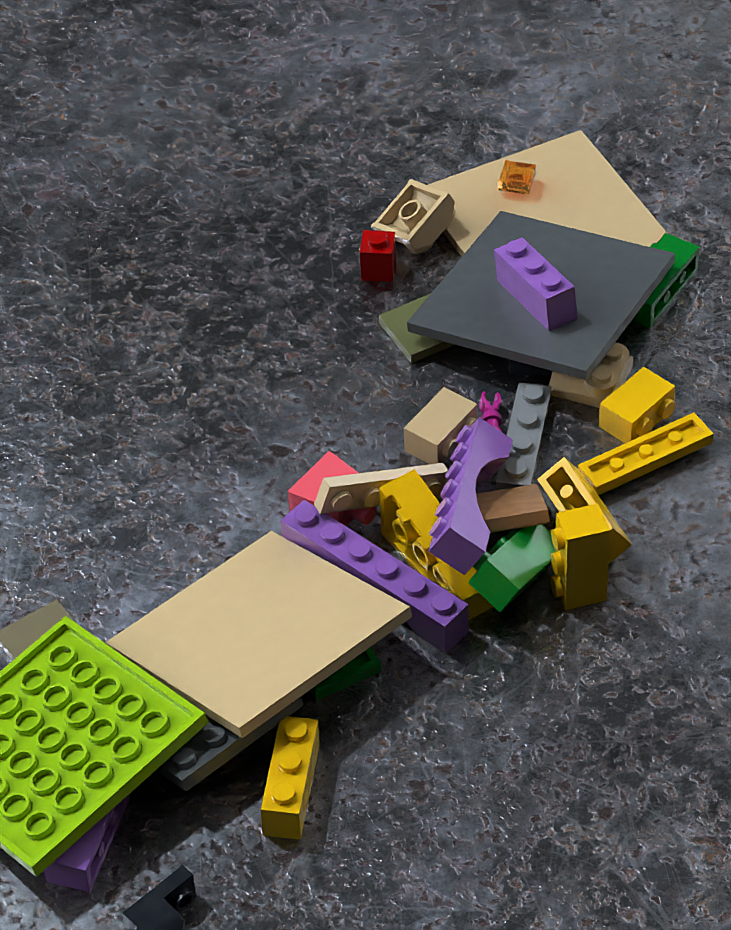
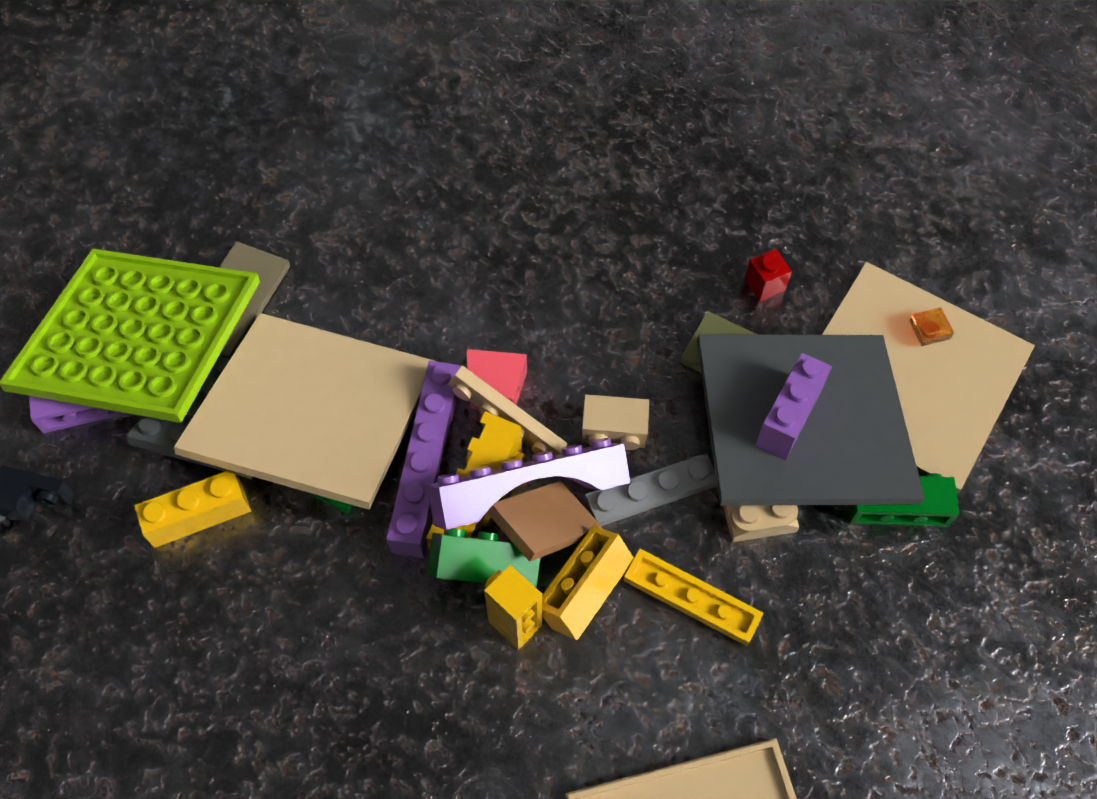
camera: 55 degrees right, 15 degrees up
tan slope [371,179,456,254] -> none
dark pink piece [479,391,502,432] -> none
yellow brick [599,367,676,443] -> none

